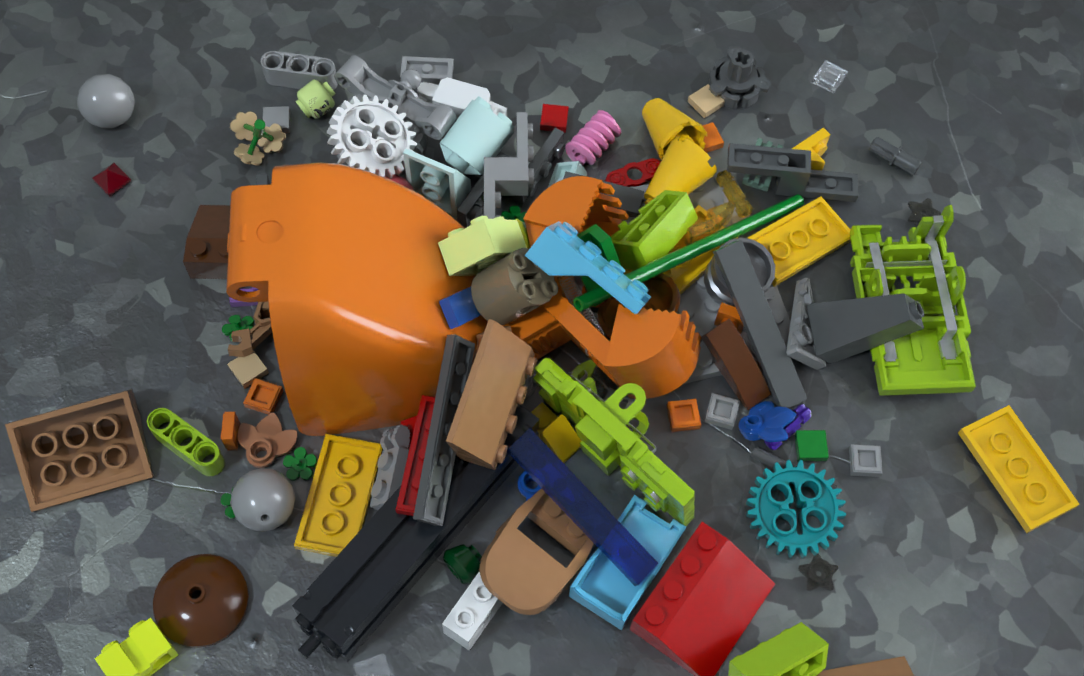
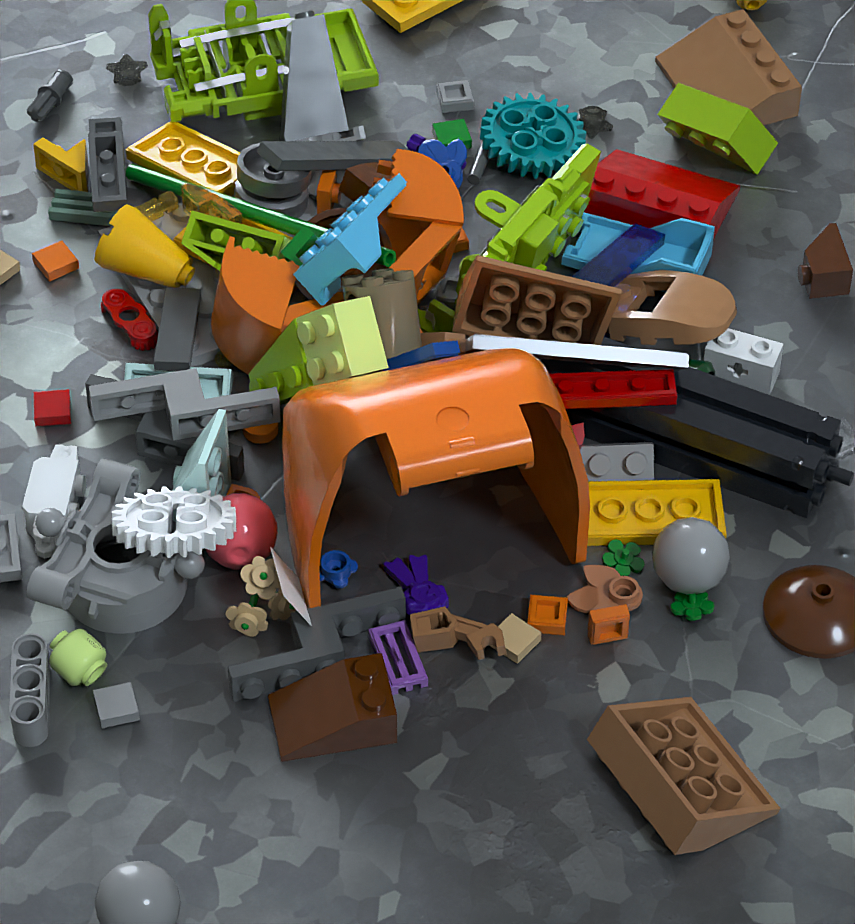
camera: 100 degrees left, 15 degrees down
dark red slope [92,163,131,196] -> none
lime beam [147,408,225,476] -> none
green plant [222,315,254,342] -> none
tan plant [230,111,286,166] -> none
light aqua cylinder [440,96,514,175] -> none
bright pink piece [565,110,622,165] -> none
yellow cone [642,98,707,160] -> none

